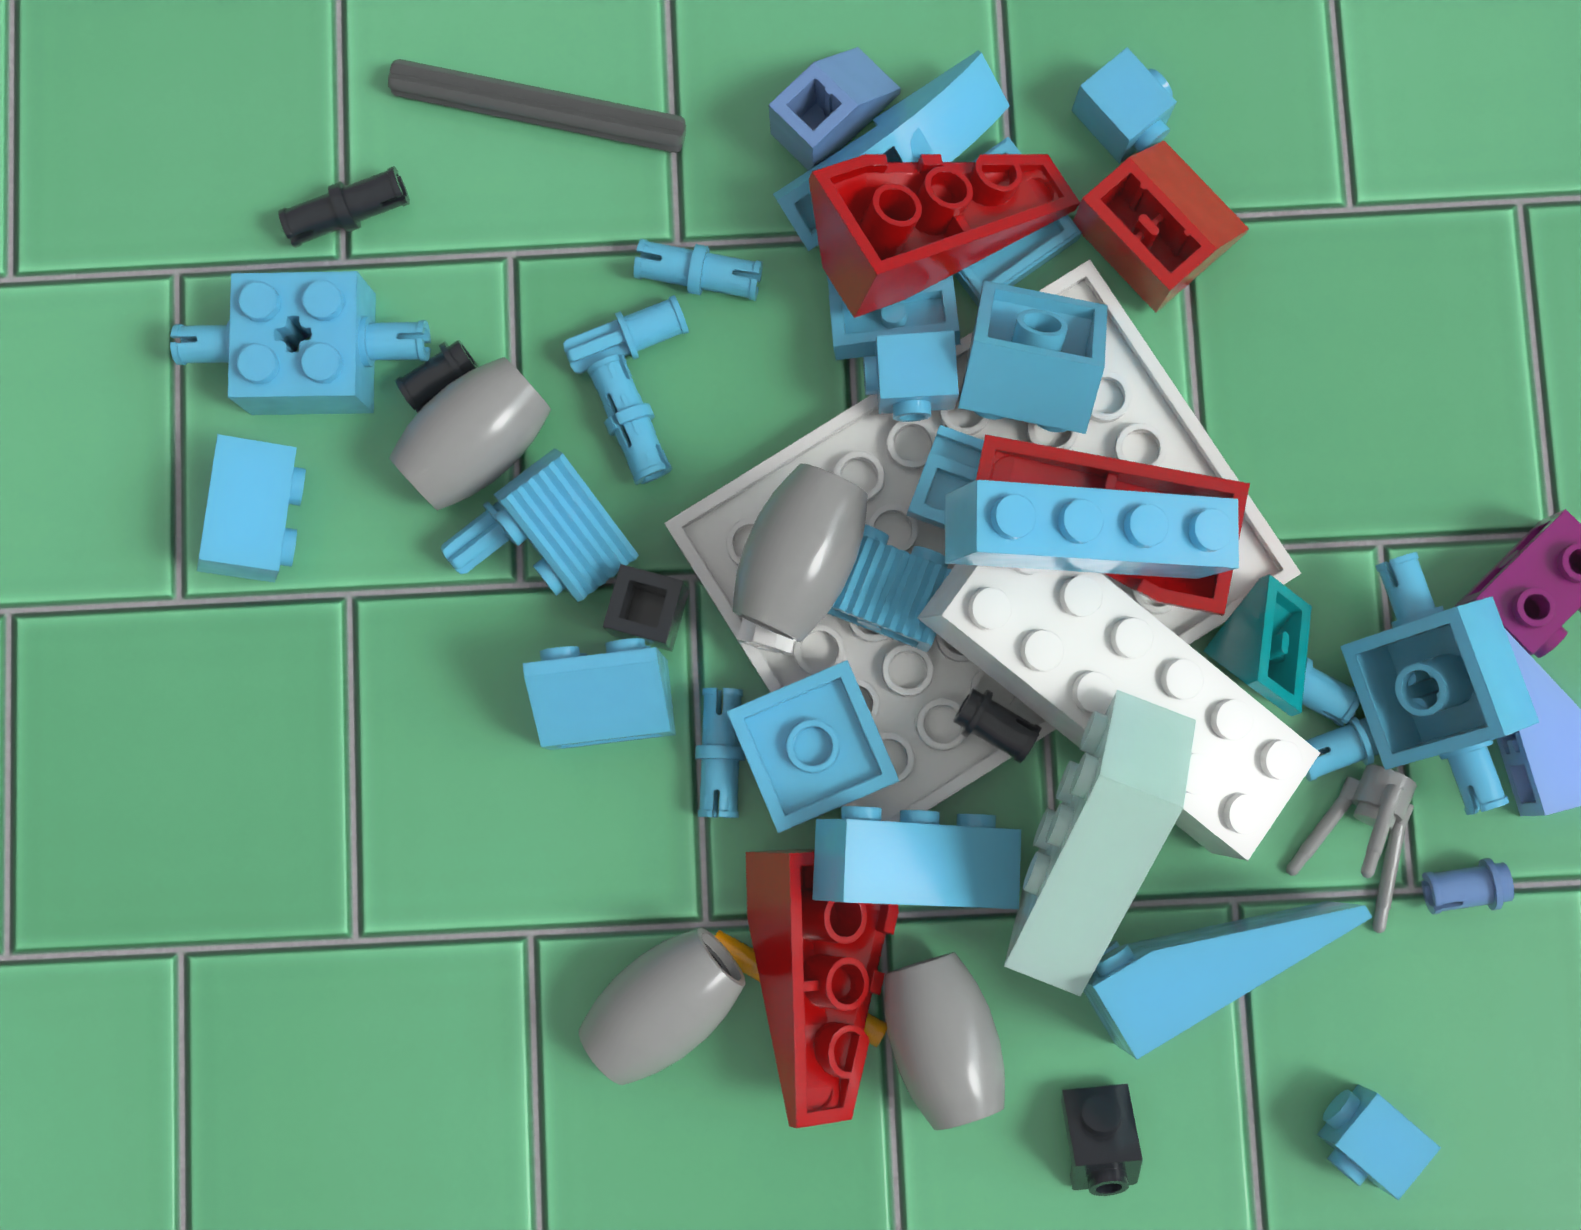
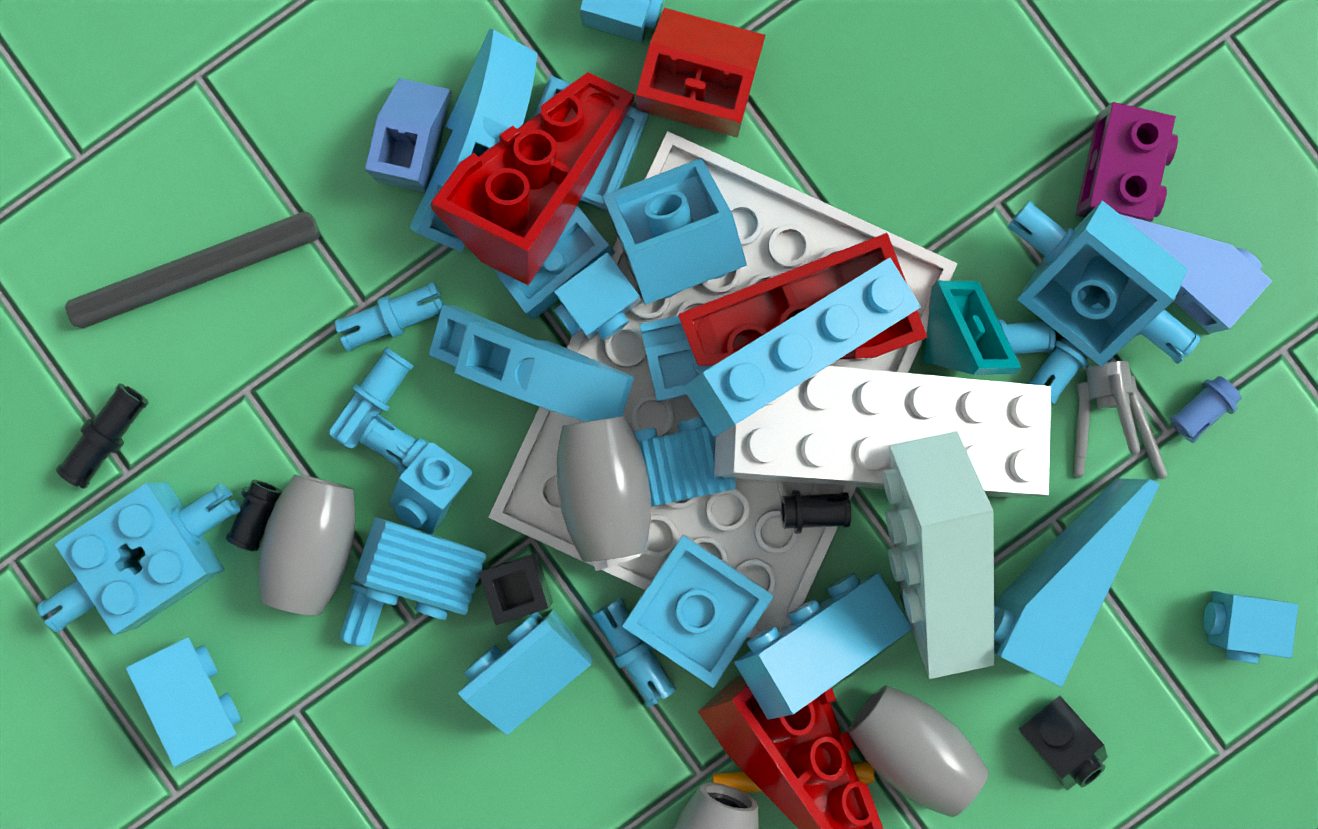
camera: 40 degrees left, 5 degrees up
none -> medium azure bracket [389,443,472,534]
none -> medium azure slope [429,305,634,422]

